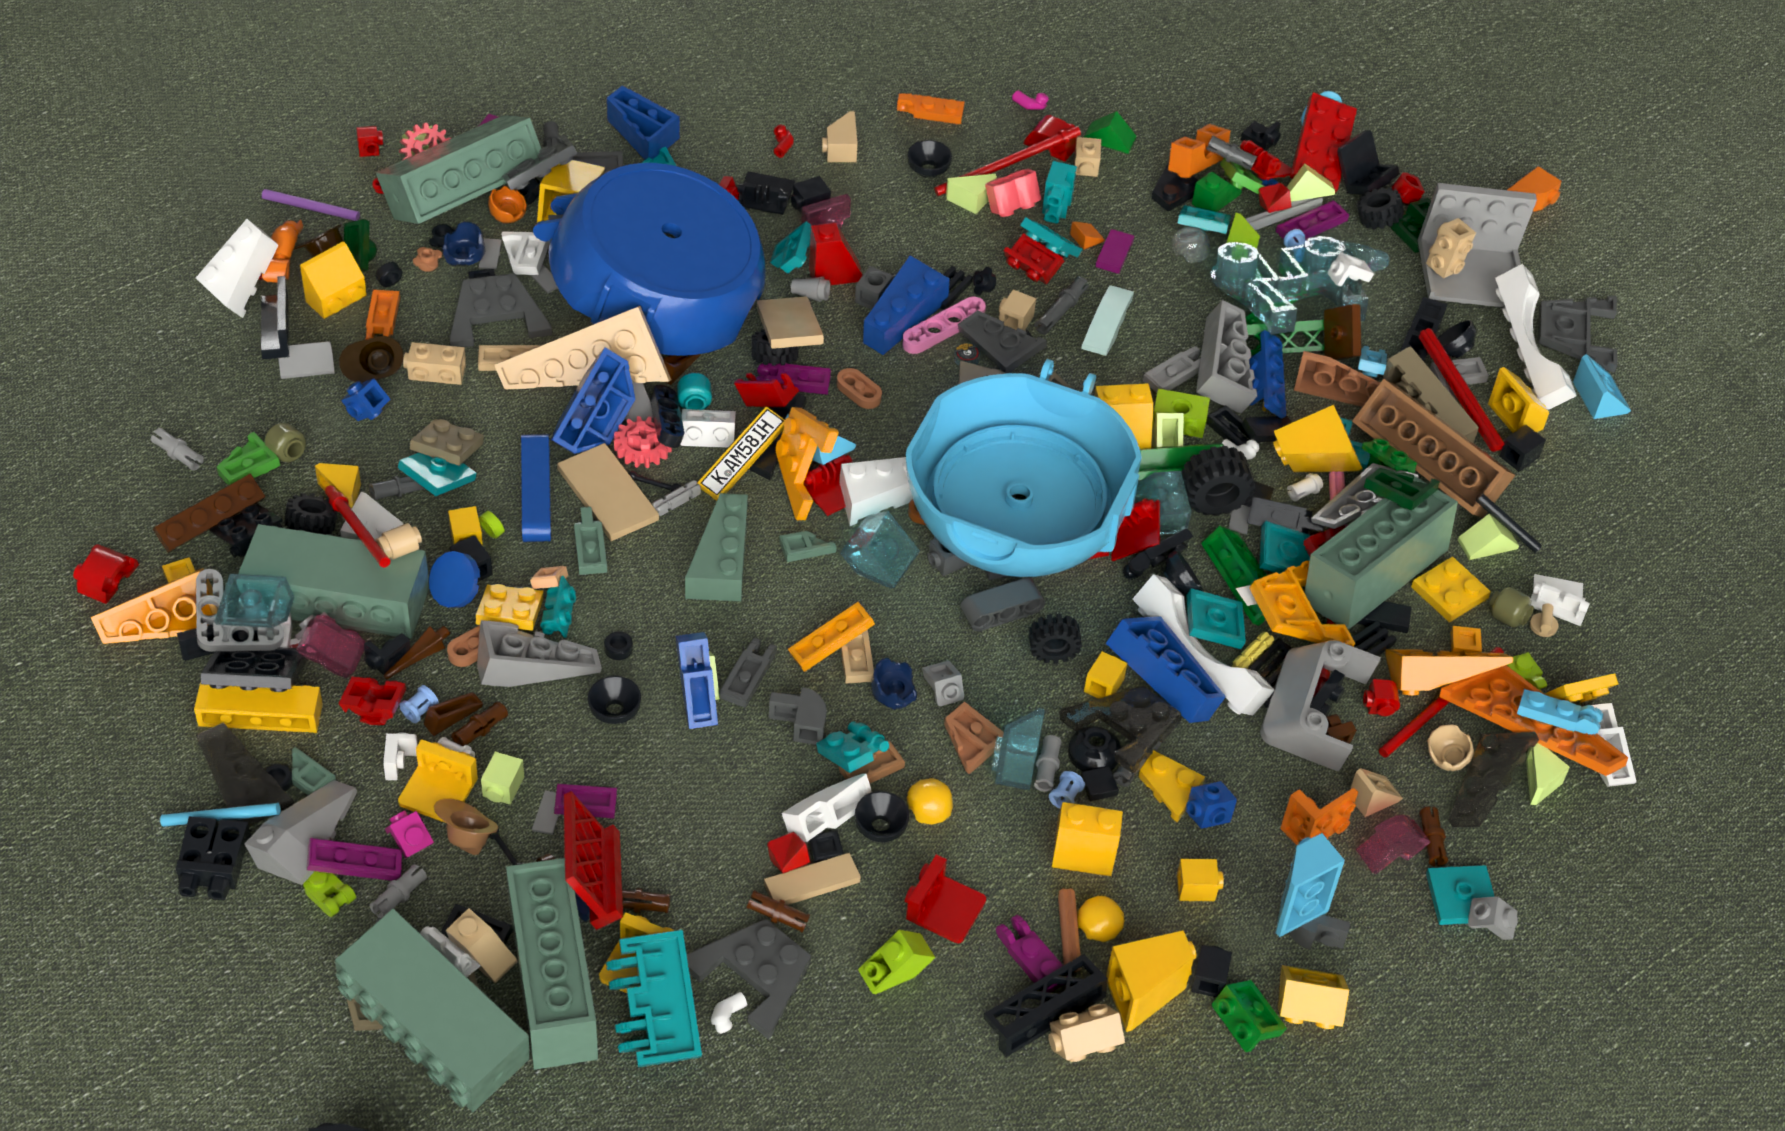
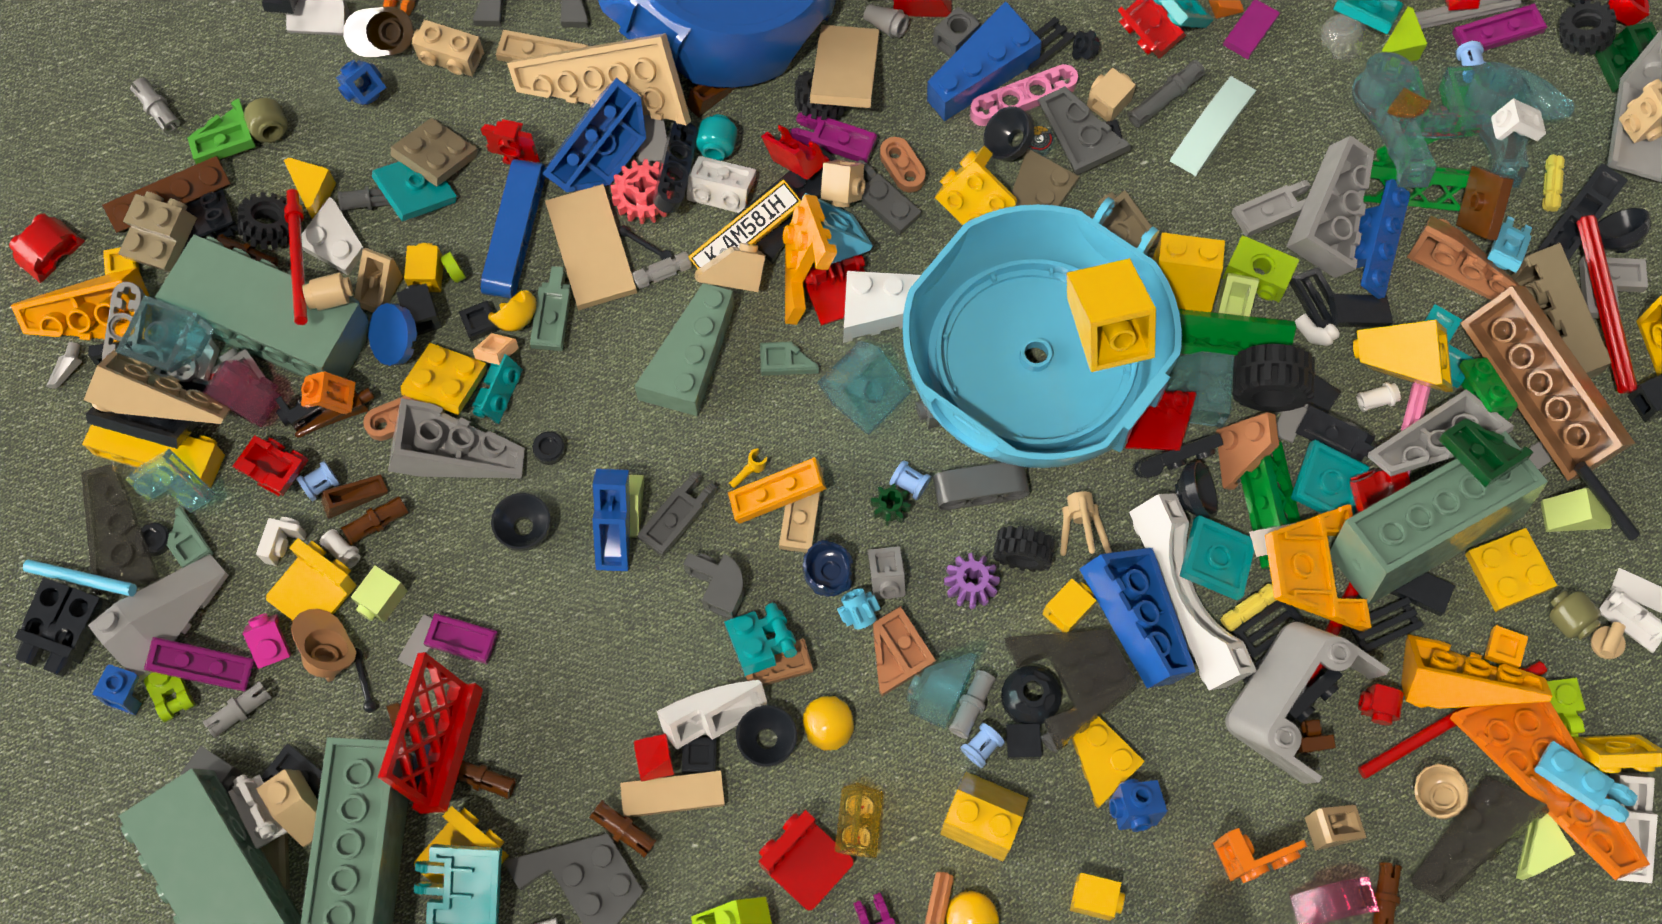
camera: 20 degrees right, 20 degrees up
none -> light grey bar [46,342,82,389]
none -> tan wedge [84,348,230,424]
none -> blue bracket [92,665,142,716]
none -> dark tan plate [118,191,197,273]
none -> clear light blue plate [125,449,215,513]
none -> orange bracket [301,371,356,414]
none -> tan slope [354,248,403,312]
none -> black tile [459,300,500,342]
none -> red piece [480,119,540,165]
none -> yellow hair [488,290,537,332]
none -> tan slope [694,243,765,292]
none -> yellow hand [729,448,767,488]
none -> tan brick [821,160,865,207]
none -> clear yellow slope [835,782,883,858]
none -> medium azure gear [837,588,881,629]
none -> dark grey hinge [857,160,921,235]
none -> dark green gear [870,484,911,526]
none -> light blue bush [889,460,931,500]
none -> yellow bracket [935,145,1017,225]
none -> medium lavender gear [944,552,1000,609]
none -> black piece [984,106,1034,161]
none -> tan plant [1060,492,1112,556]
none -> yellow slope [1066,258,1156,372]
none -> nougat wing [1216,412,1279,490]
none -> clear orange tile [1387,87,1431,118]
none -> light yellow axle [1542,154,1565,212]

